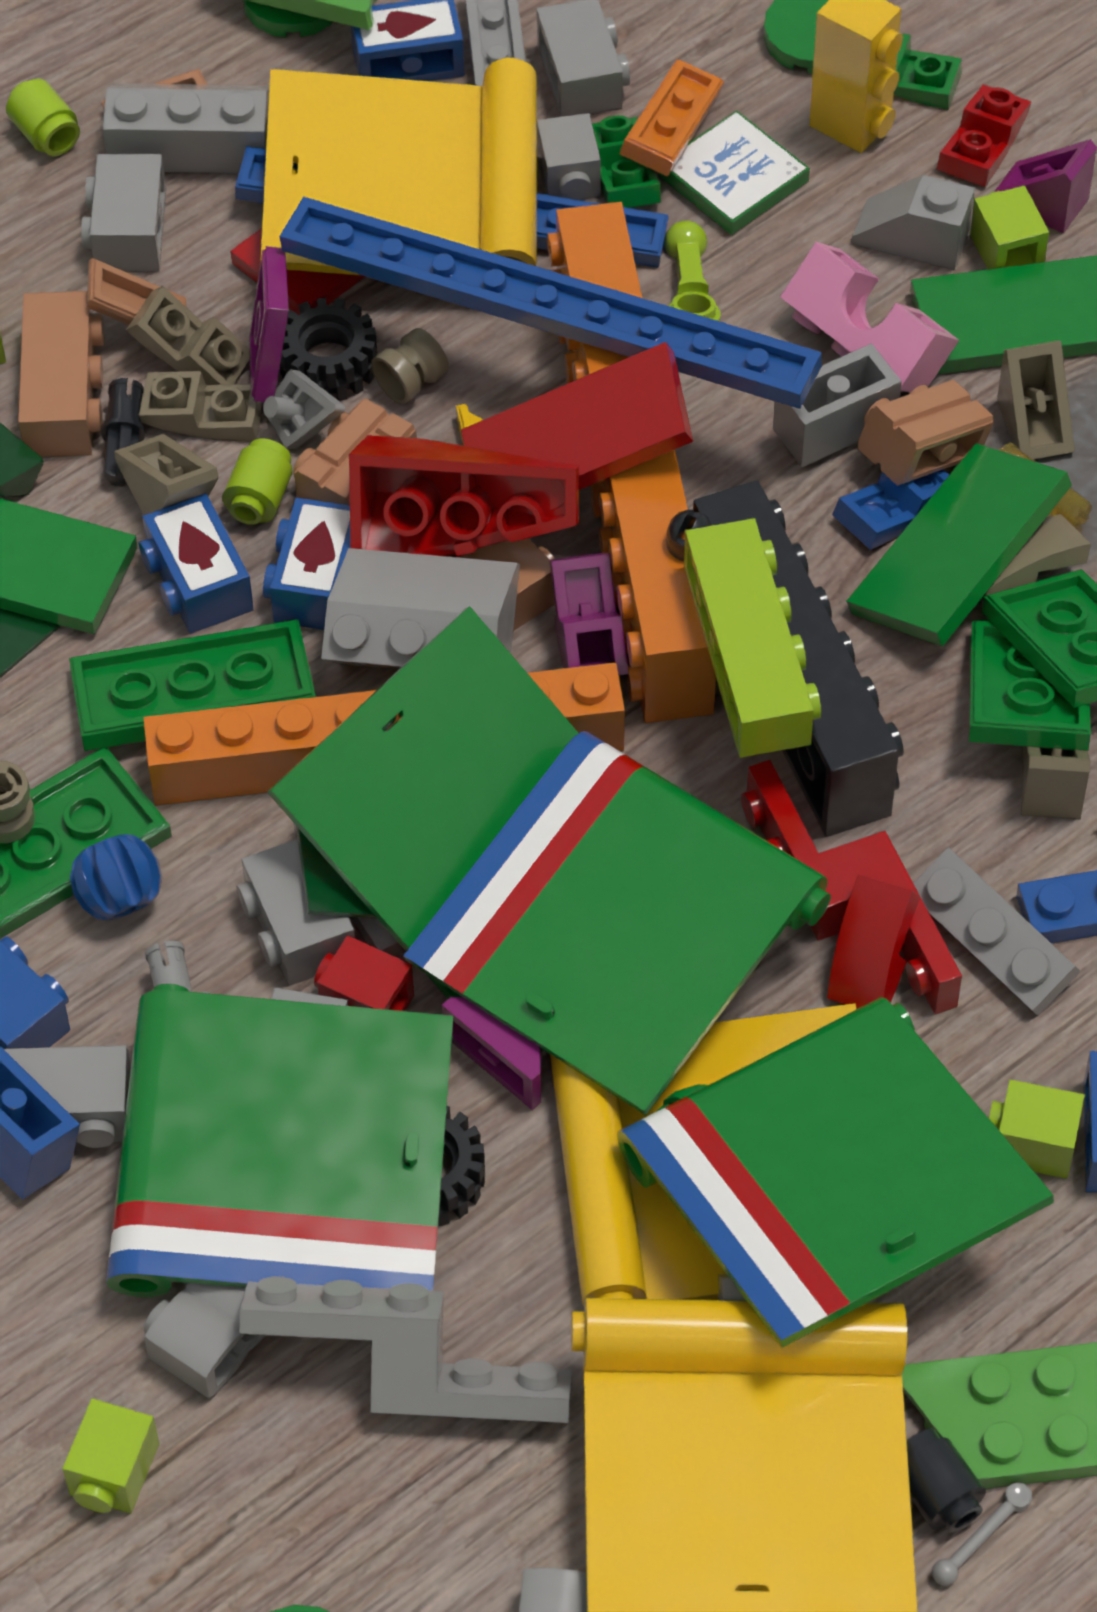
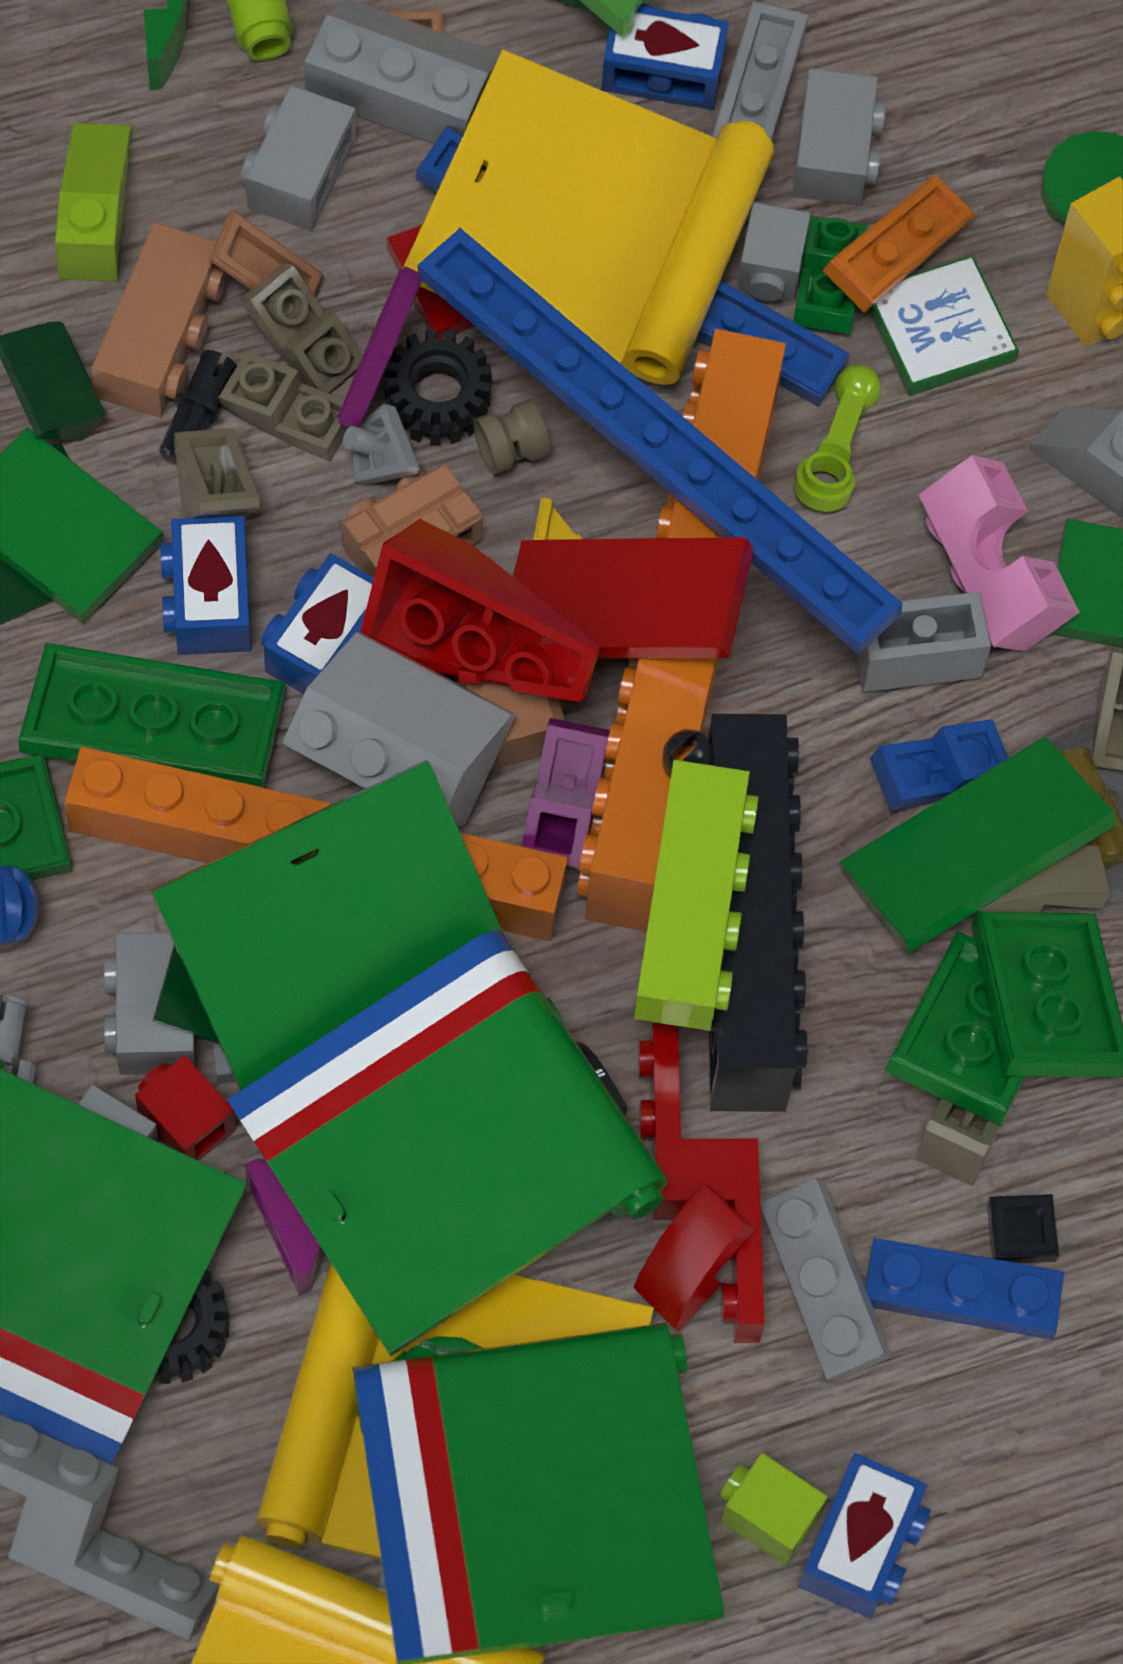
camera: 15 degrees right, 10 degrees up
lime brick [222,438,293,525] -> none
nougat brick [857,379,994,486] -> none

